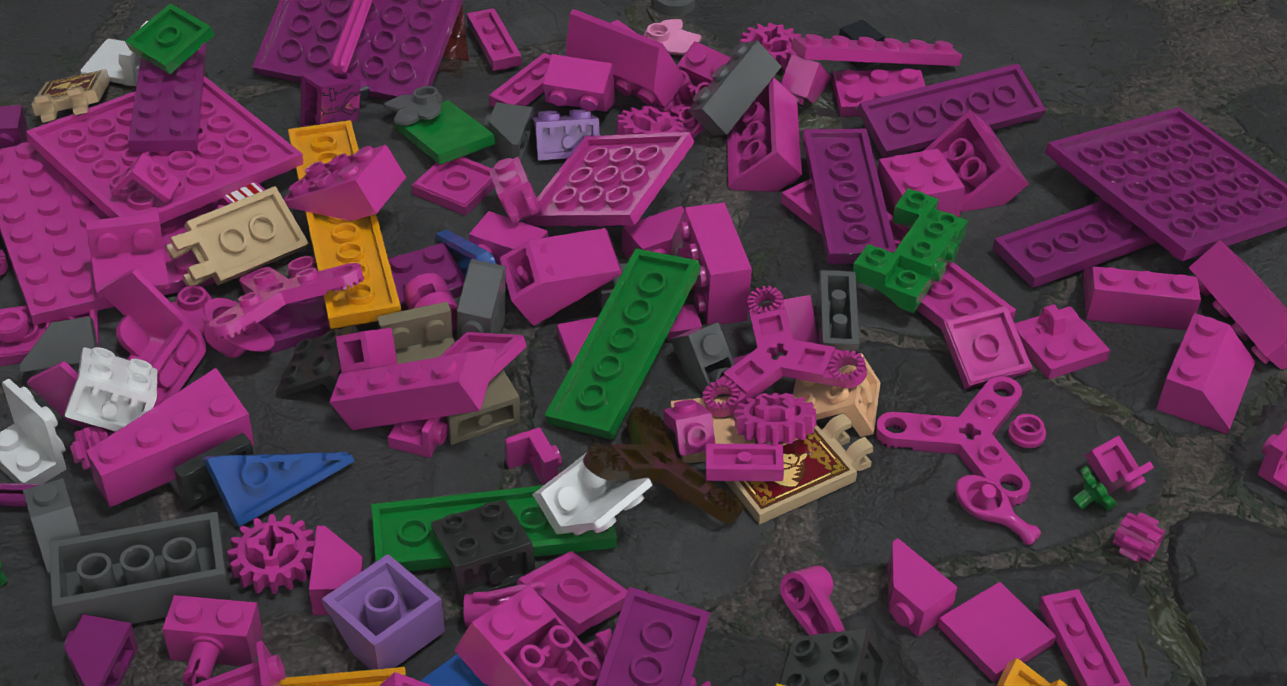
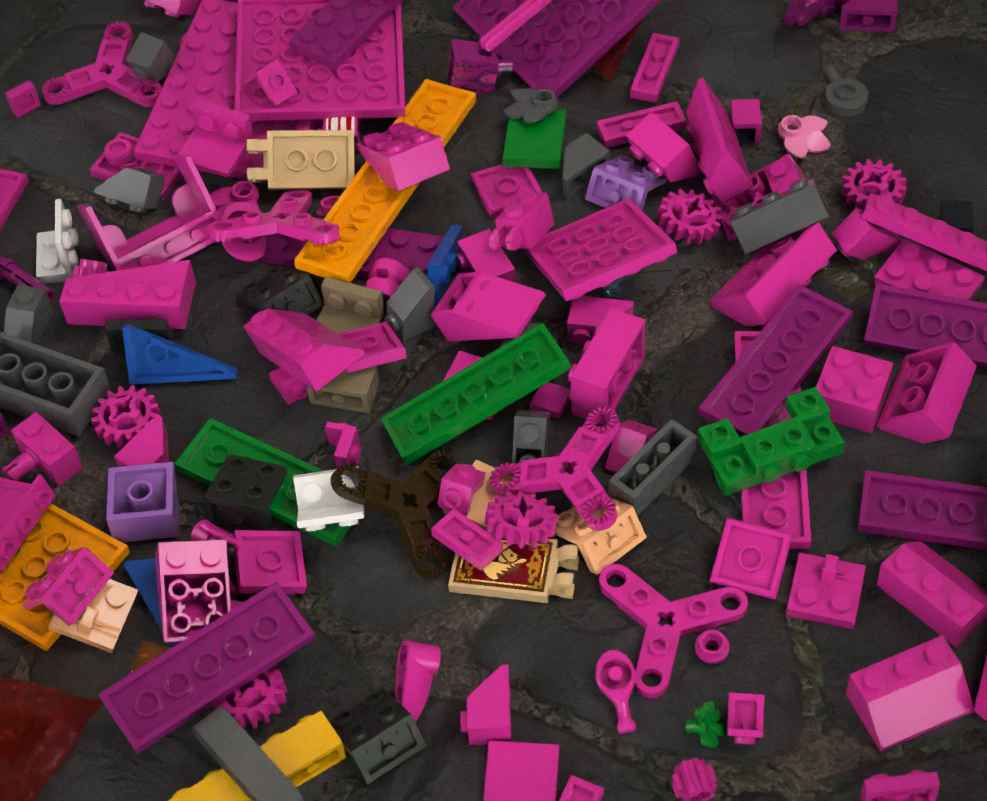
camera: 45 degrees right, 10 degrees up
white bracket [64,347,157,431] -> none
dark pink brick [336,328,398,373] -> none

